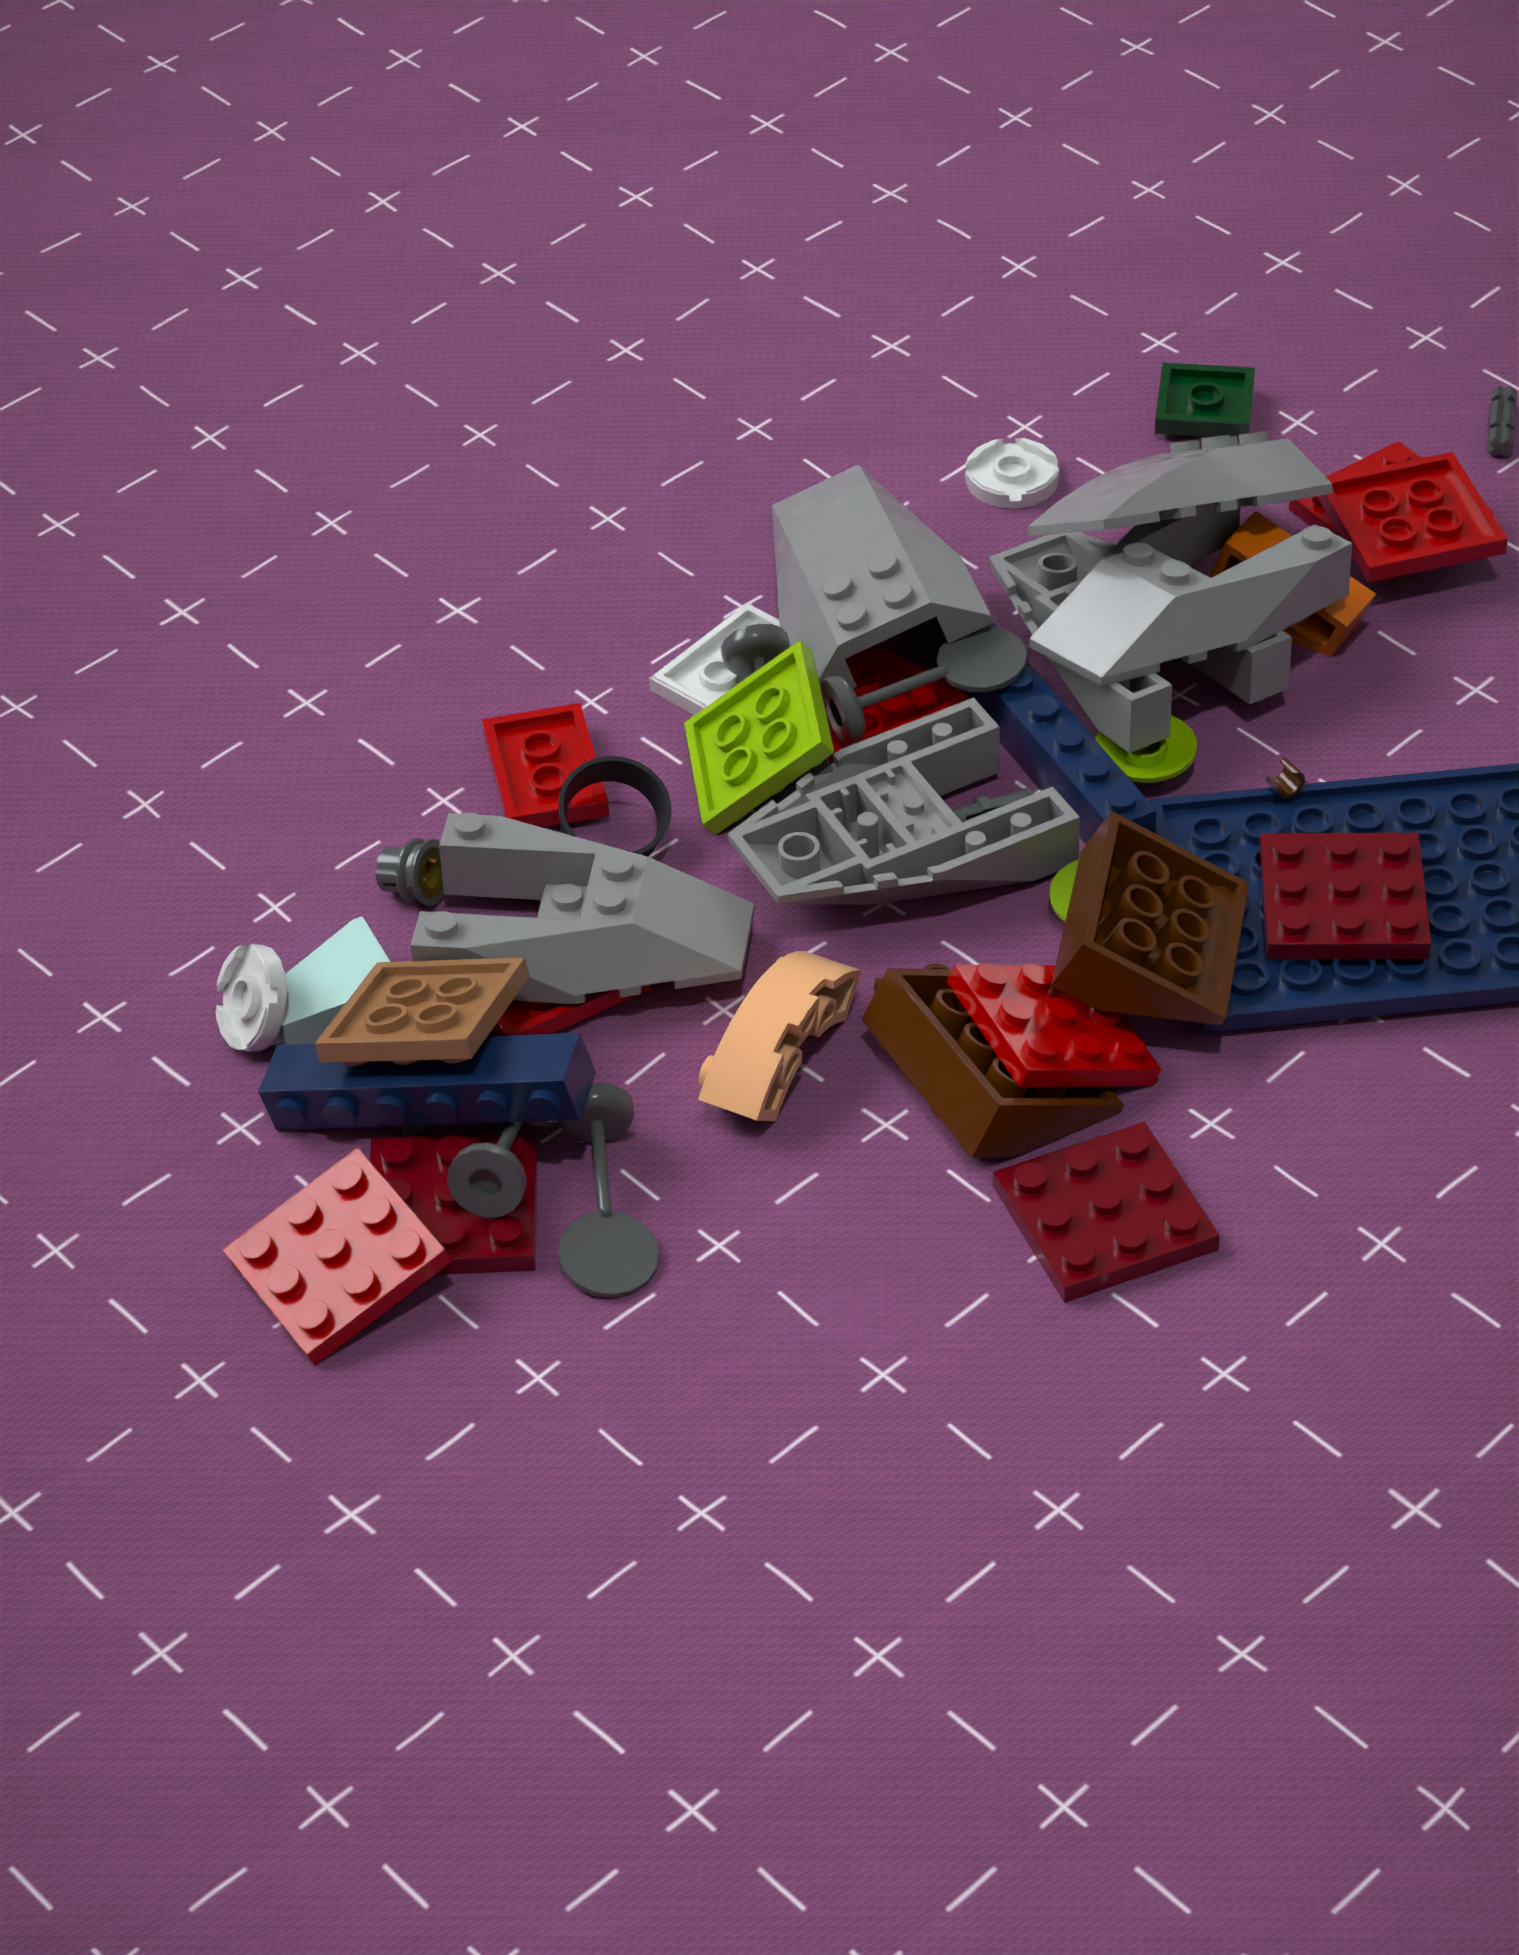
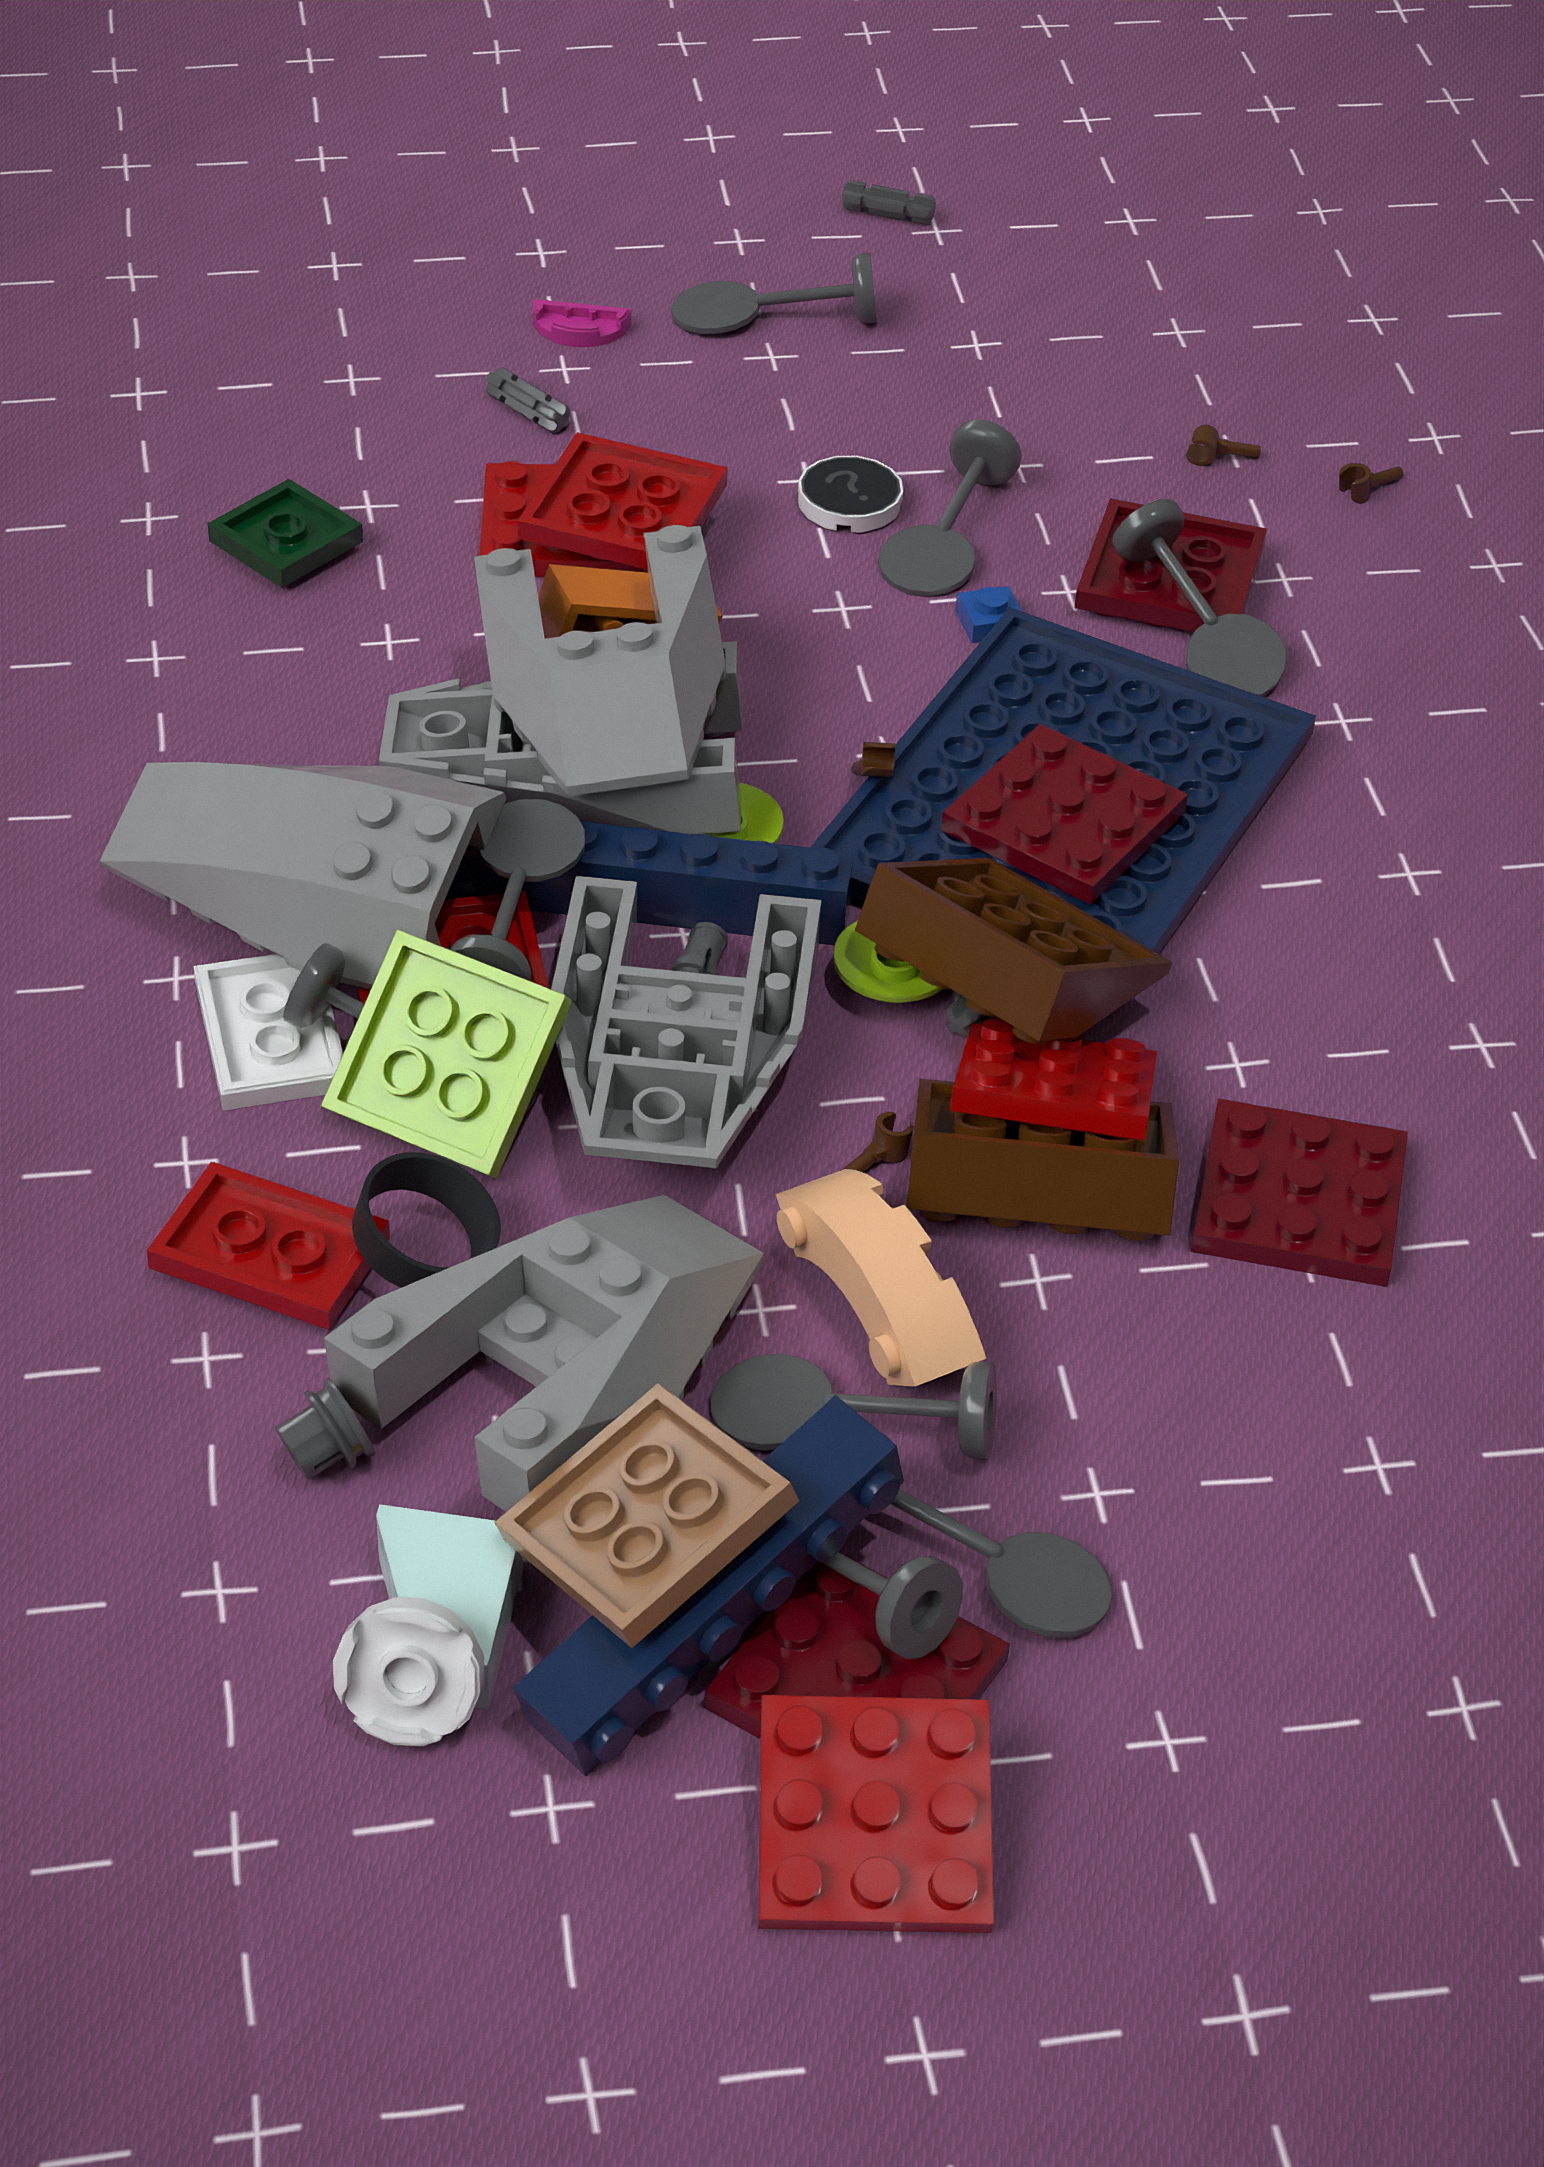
camera: 60 degrees left, 0 degrees up
white tile [965,438,1059,509] -> none
light grey wedge [1028,431,1333,536] -> none
none -> dark grey piece [710,1353,997,1460]

